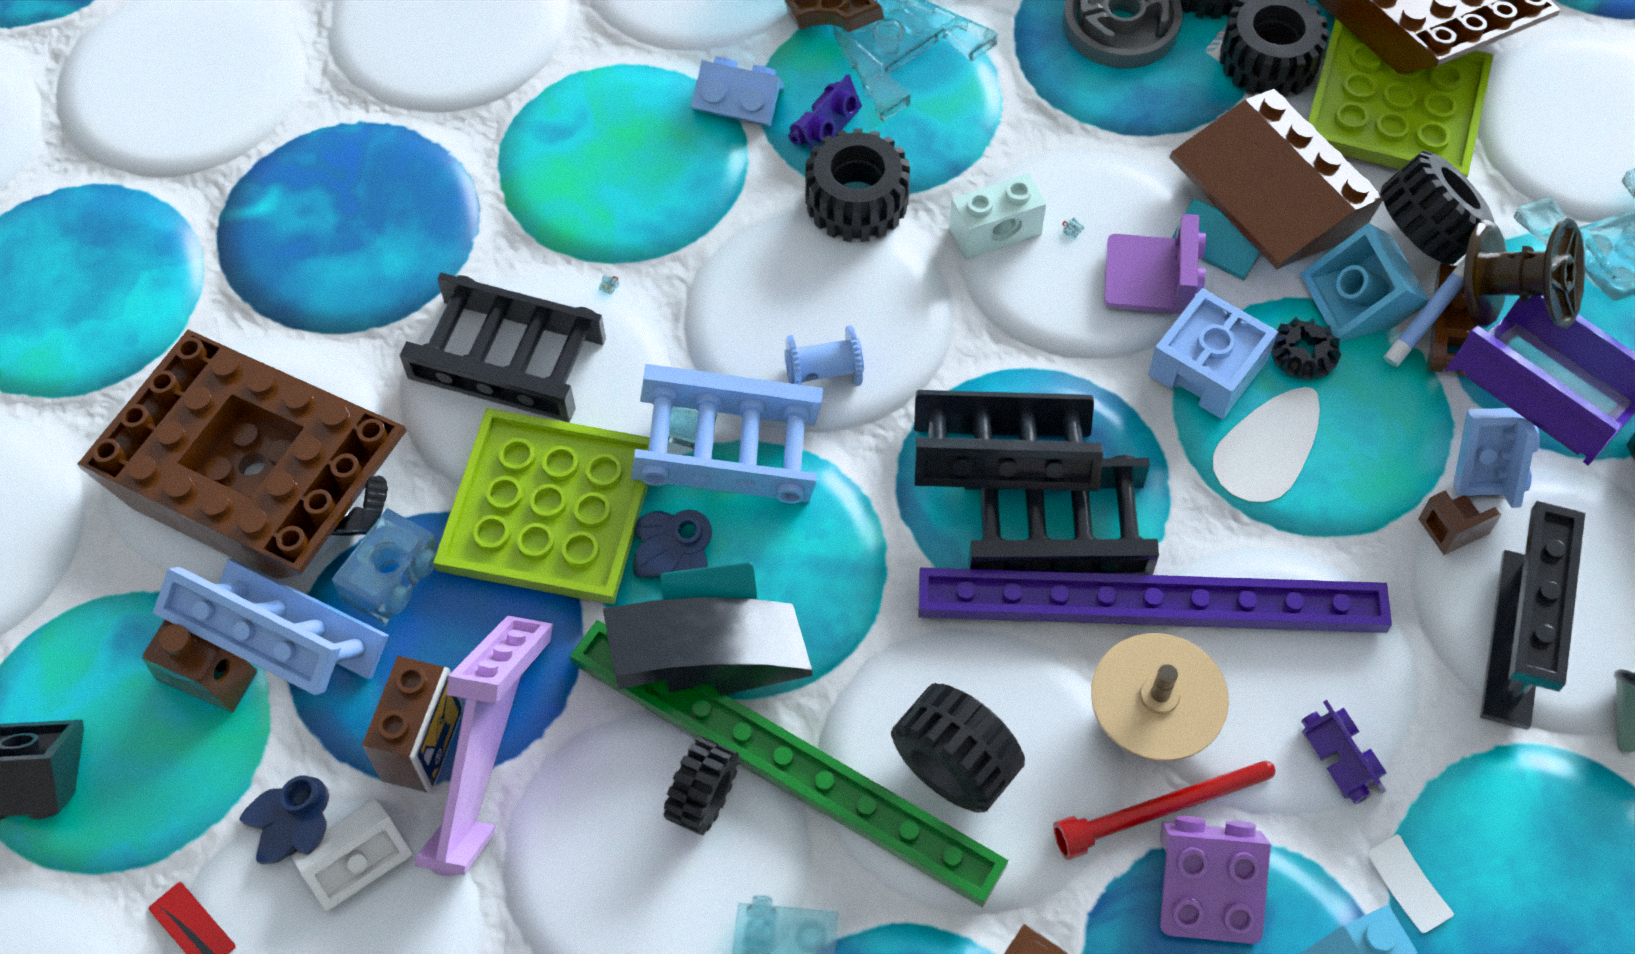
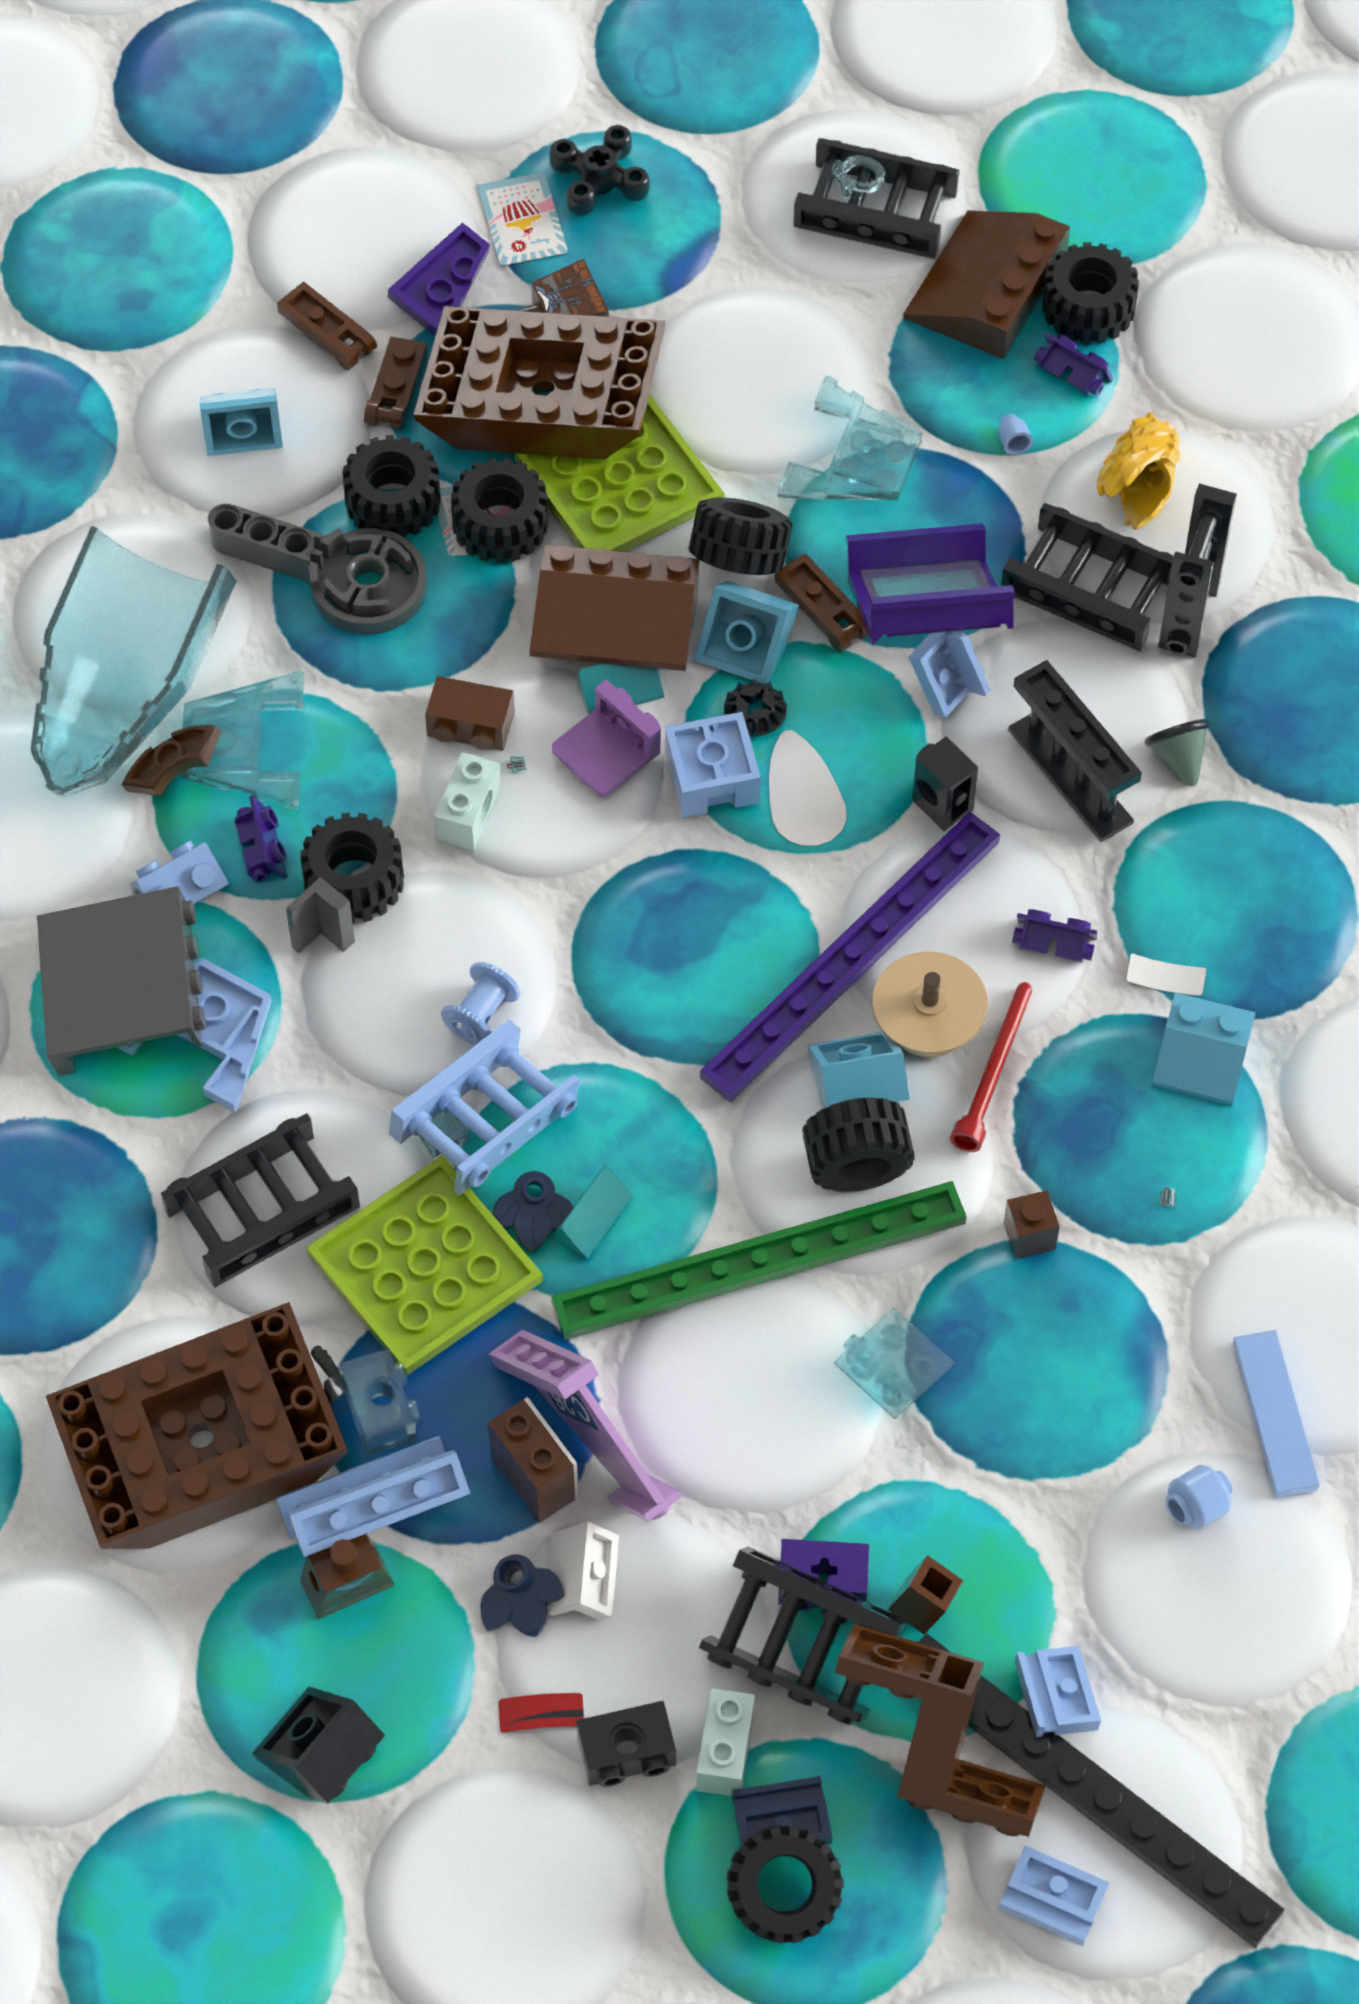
camera: 50 degrees left, 0 degrees up
clear light blue piece [599,275,620,295] -> none
black slope [603,597,813,696] -> none
black tyre [663,737,739,835] -> none
black fence [914,390,1103,491] -> none
black fence [964,455,1159,575] -> none
medium lavender bracket [1159,816,1271,944] -> none
light blue bar [1383,257,1465,367] -> none
reddish brown panel [1418,490,1502,555] -> none
dark brown piece [1464,217,1586,329] -> none
none -> dark grey panel [37,886,206,1076]
none -> light blue wing [117,958,271,1113]
none -> dark grey panel [286,877,355,953]
none -> reddish brown brick [425,676,515,751]
none -> medium azure slope [808,1032,910,1108]
none -> black brick [912,736,978,831]

